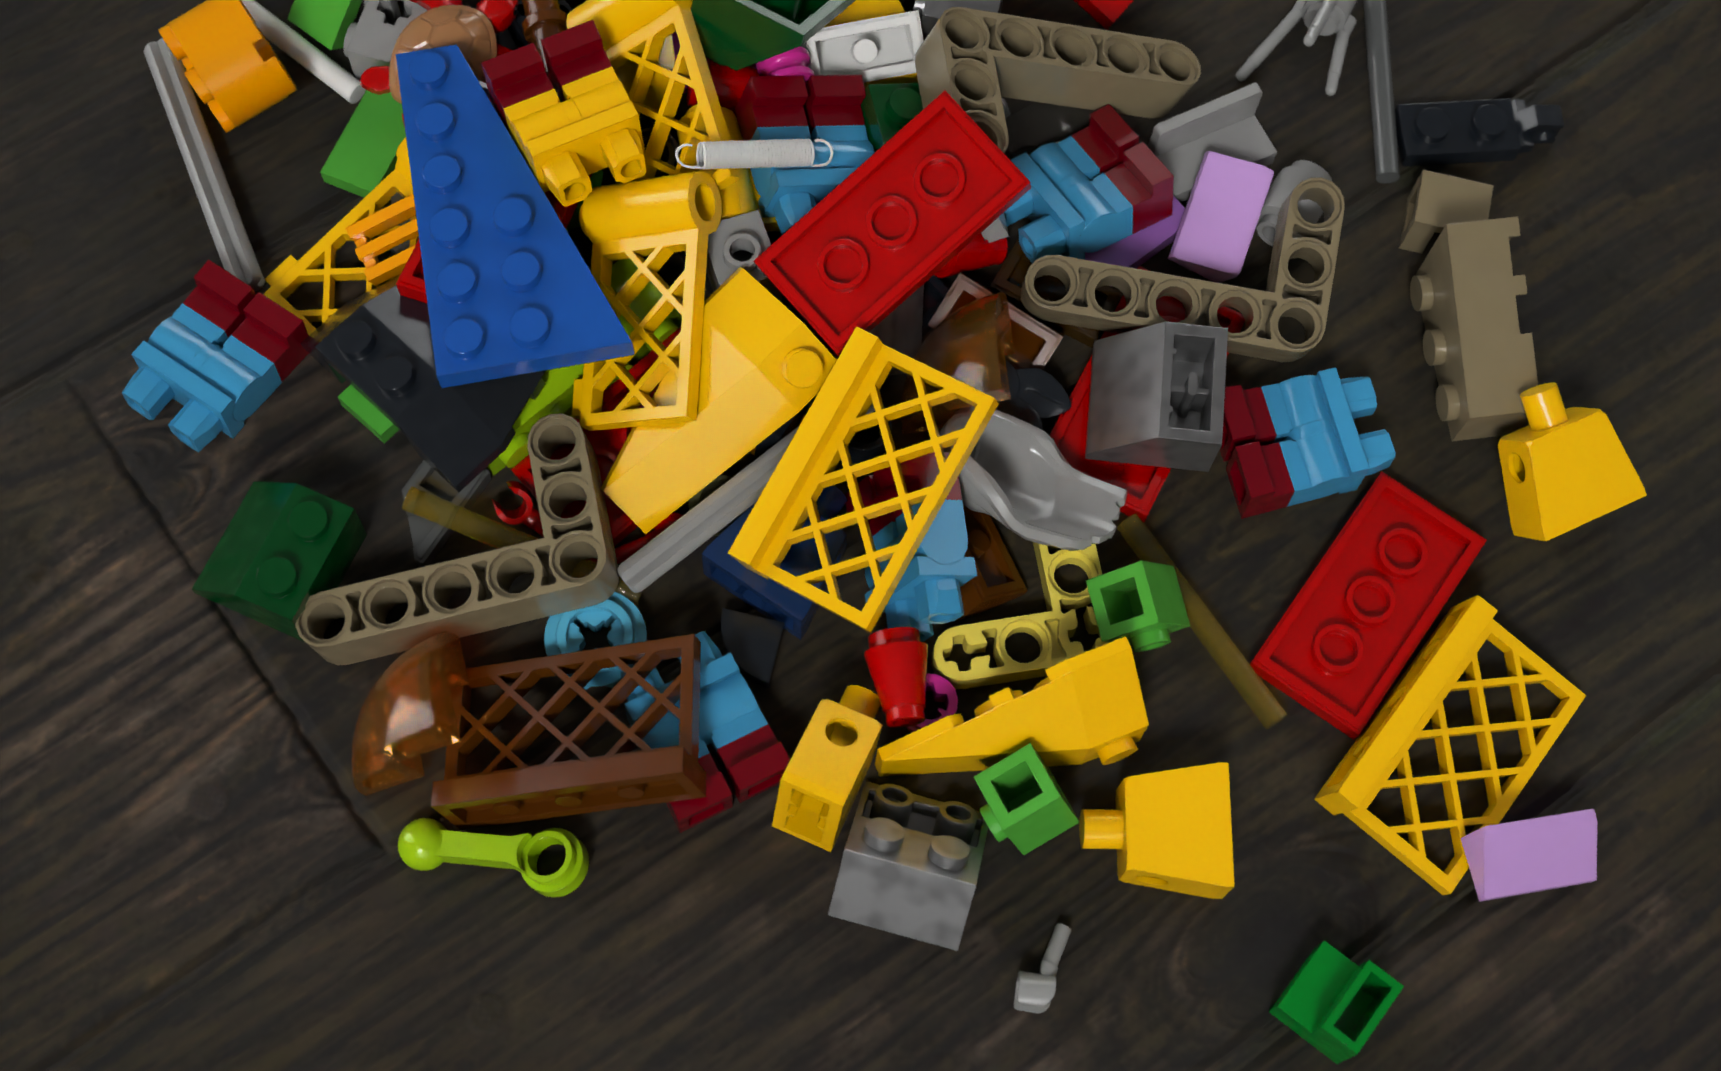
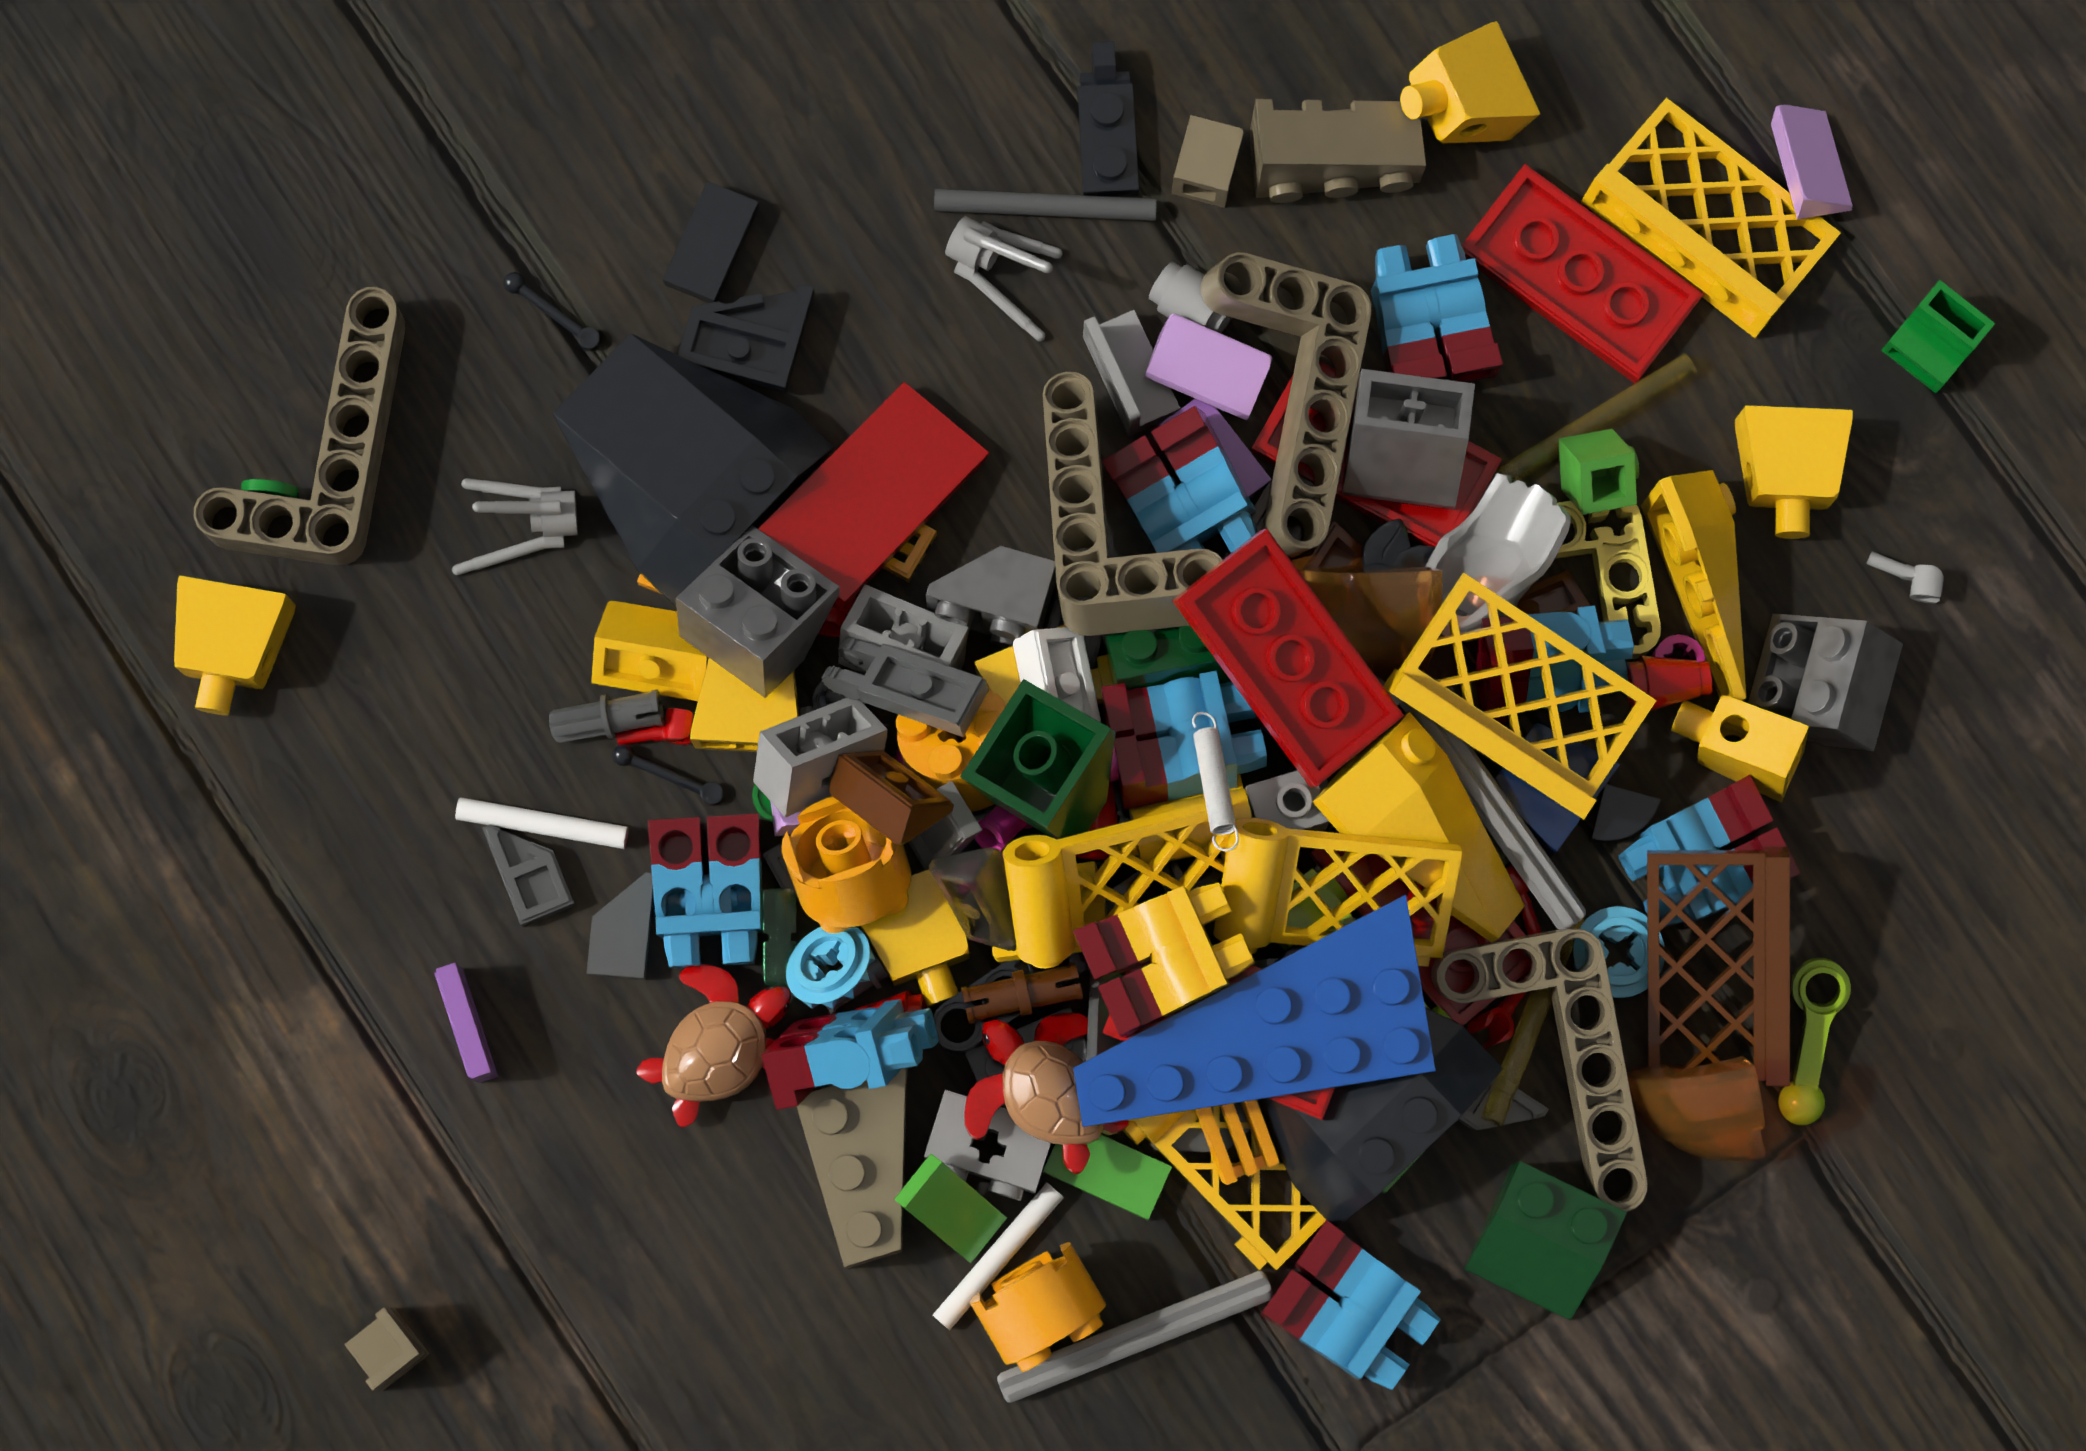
camera: 85 degrees left, 10 degrees up
bright green brick [974,743,1080,855] -> none

